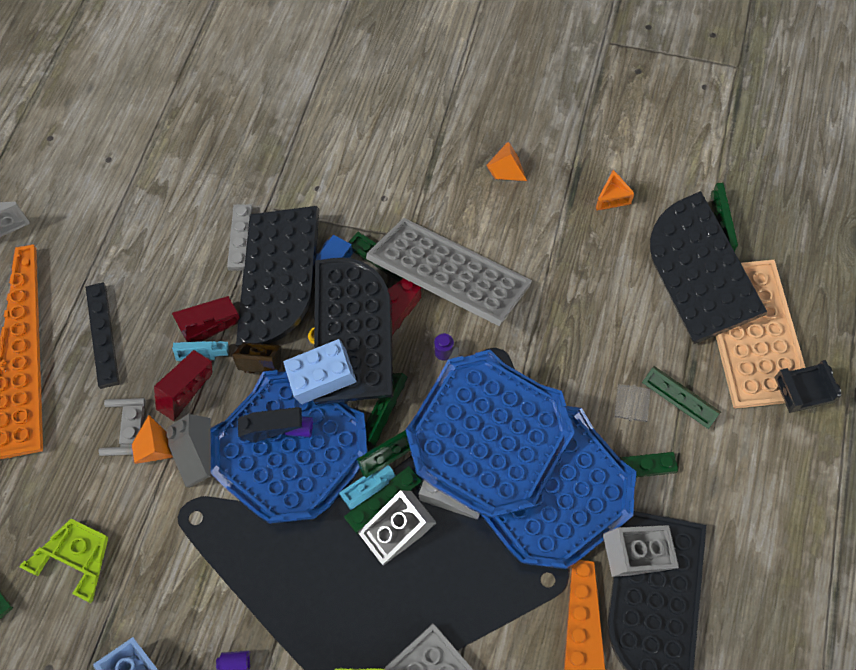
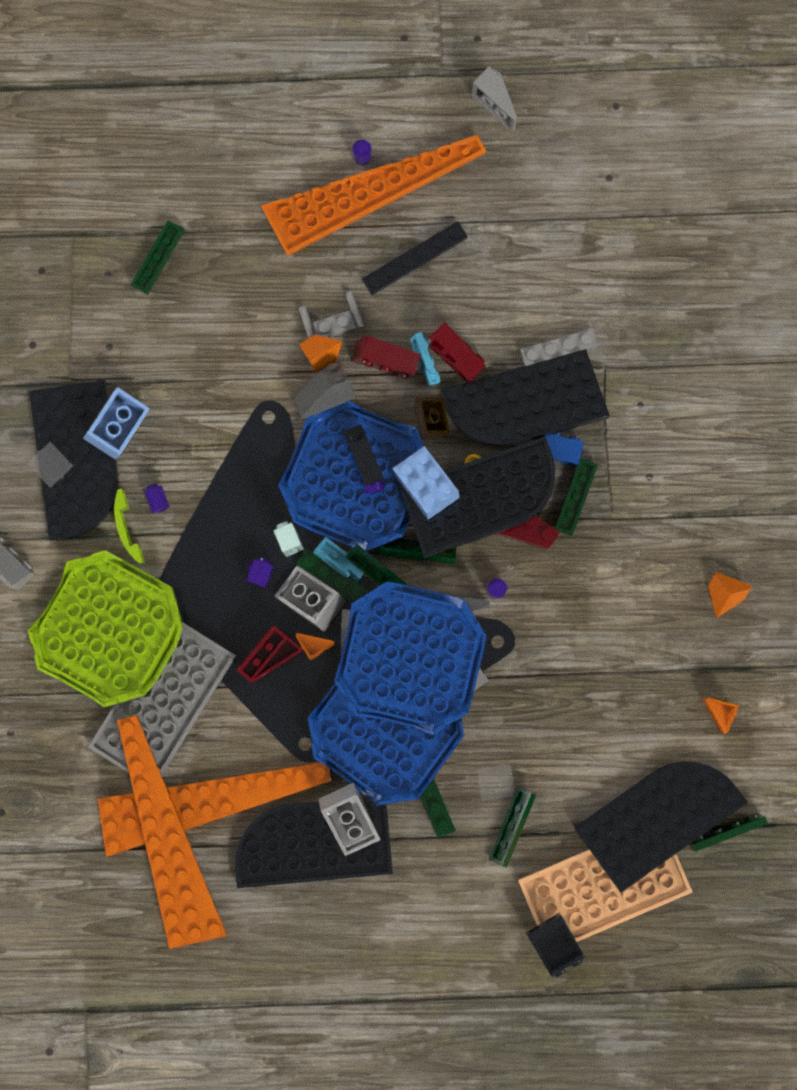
camera: 70 degrees right, 20 degrees up
lime wing [19,519,109,603] -> none
light grey plate [366,218,532,326] -> none
none -> dark red wedge [236,624,304,683]
none -> dark purple brick [246,557,274,588]
none -> light aqua brick [274,522,304,557]
none -> orange slope [296,633,335,660]

